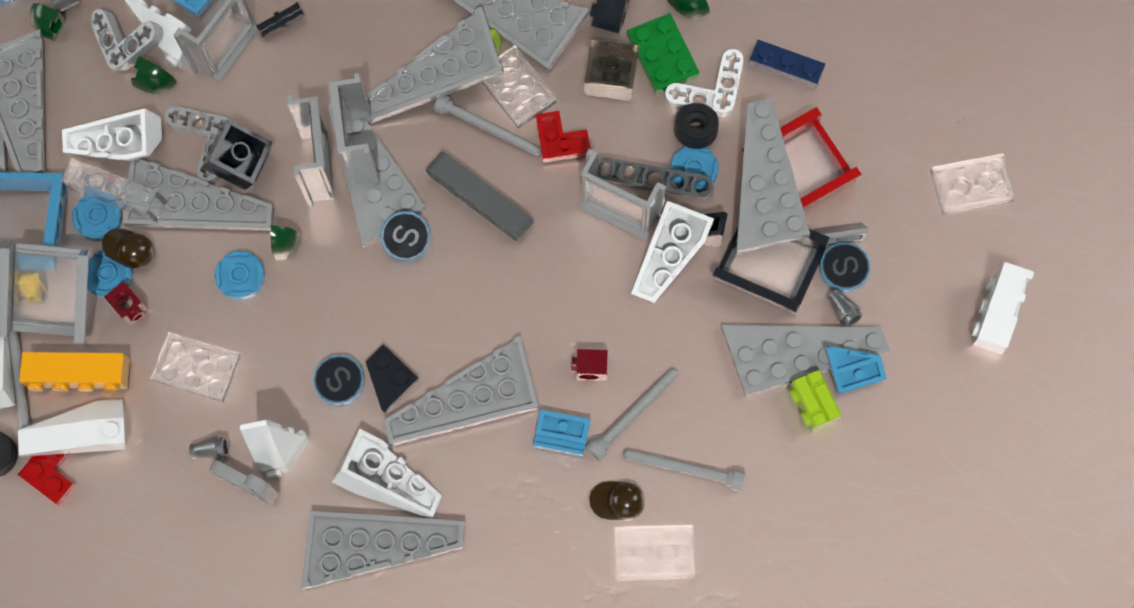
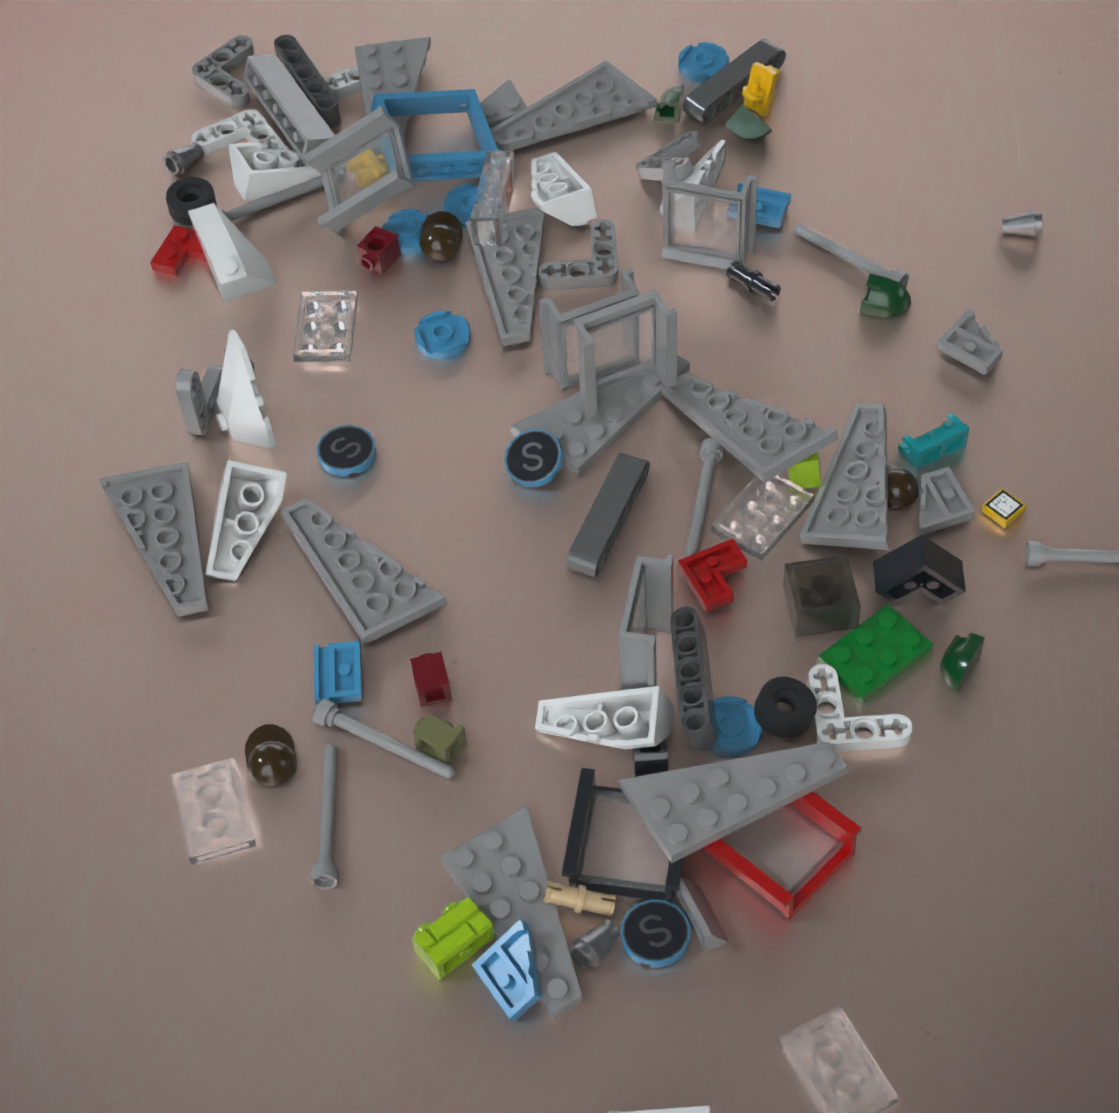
camera: 75 degrees right, 20 degrees down
light orange brick [19,352,130,392] -> none
dark green brick [131,56,177,94] -> none
black brick [201,119,272,190] -> none
dark green brick [270,225,302,261] -> none
black wing [365,344,419,414] -> none
dark blue plate [749,39,825,88] -> none
none -> olive brick [413,713,467,765]
none -> tan pin [543,880,616,917]

